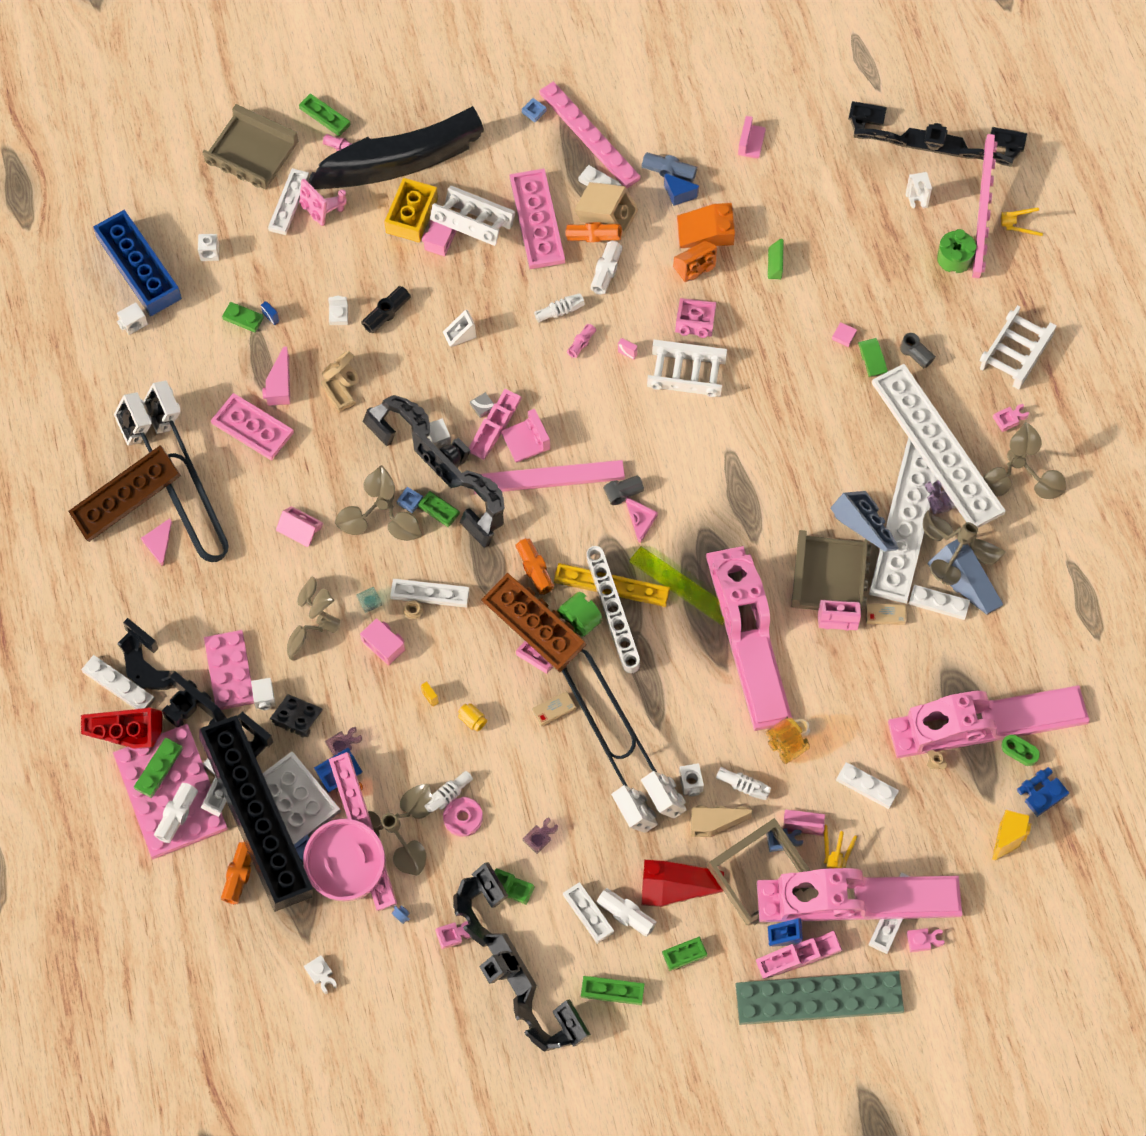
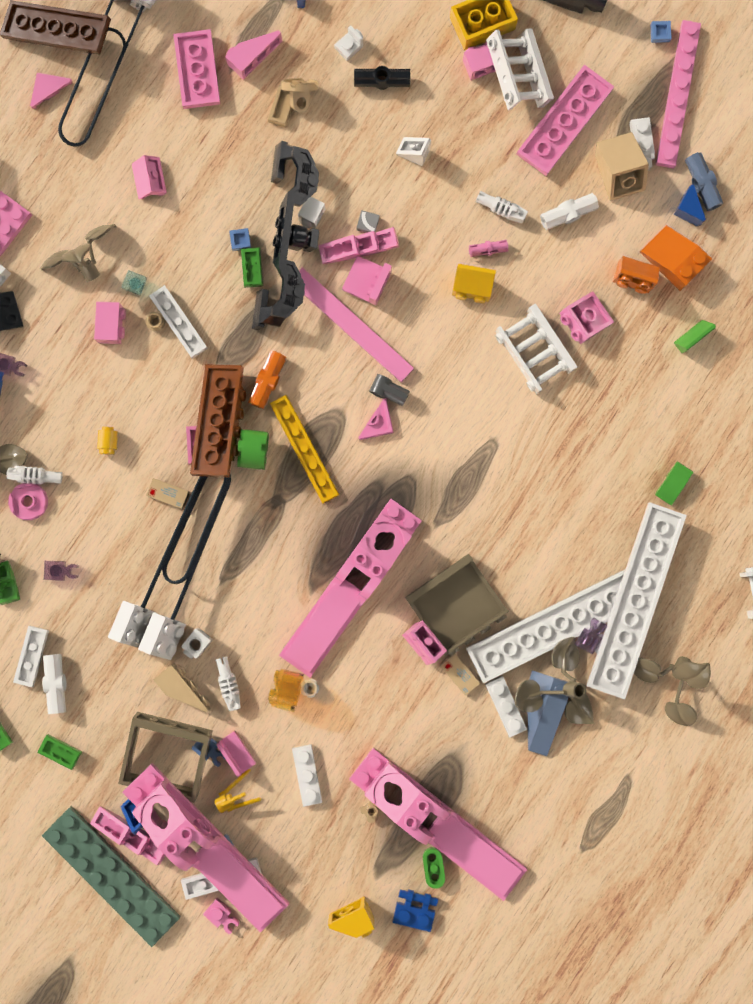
camera: 45 degrees right, 20 degrees up
dark tan plant [335,465,422,541] -> none
yellow tile [421,681,439,707] -> none
orange piece [565,222,622,242] -> none
white beam [587,546,640,673] -> none
bright pink tile [618,338,637,360] -> none
clear neon green tile [629,546,724,625] -> none
red wedge [641,859,724,907] -> none
sand blue wedge [830,491,899,552] -> none
bright pink tile [832,322,857,347] -> none
dark grey piece [900,333,936,369] -> none
bright pink plate [993,404,1029,432] -> none
none -> yellow slope [452,264,496,303]

